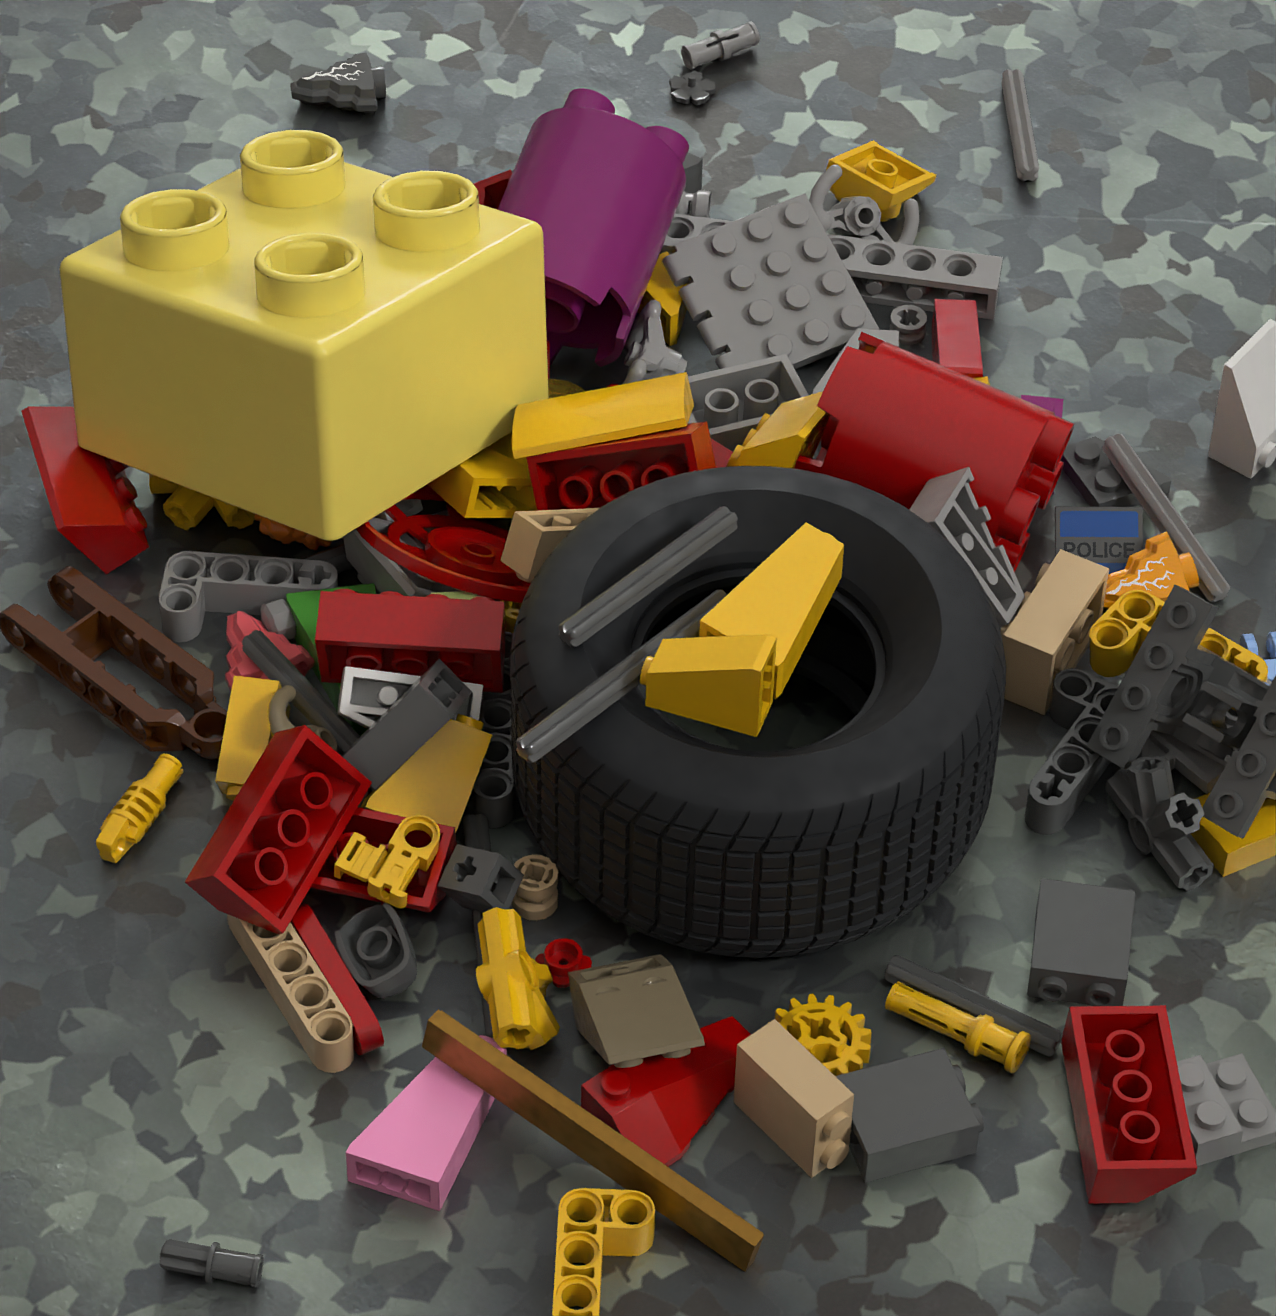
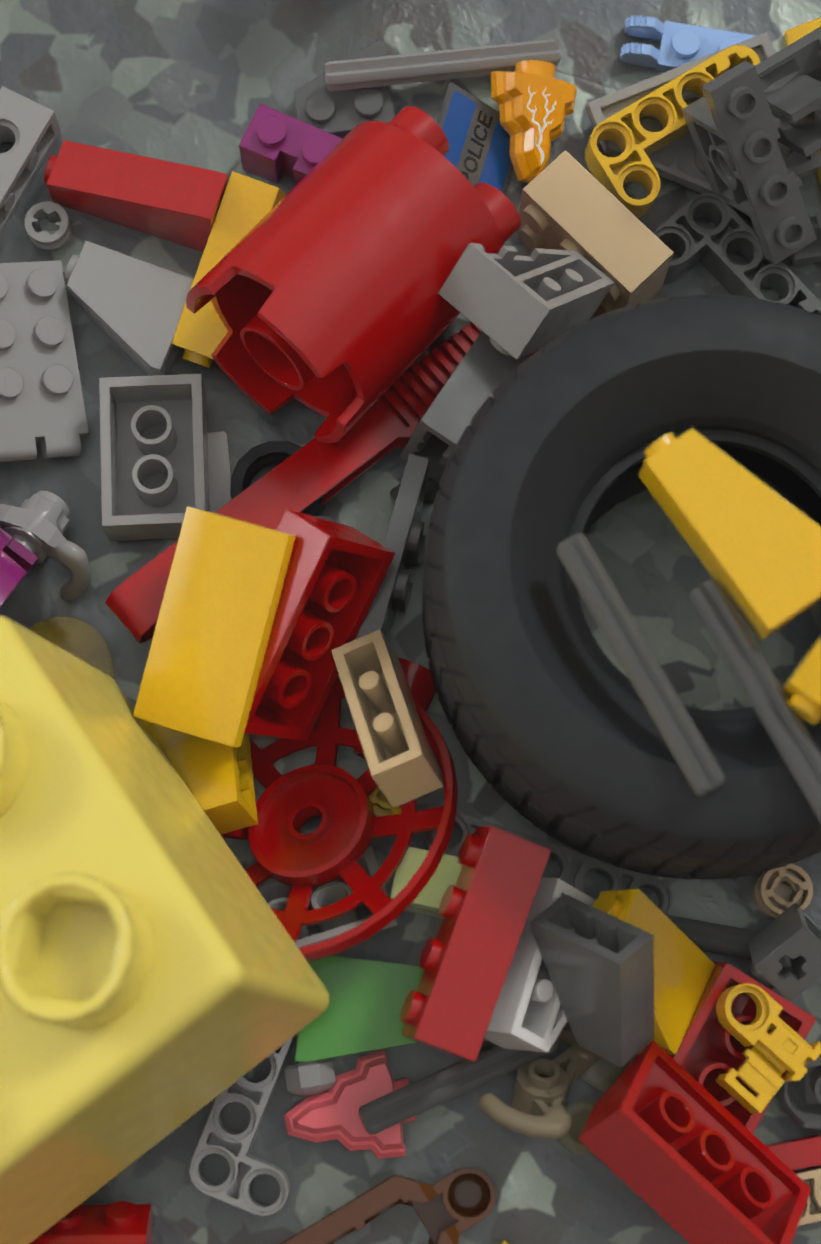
camera: 75 degrees left, 30 degrees up
yellow slope [215,675,291,801] -> none
yellow slope [727,391,830,469] -> none

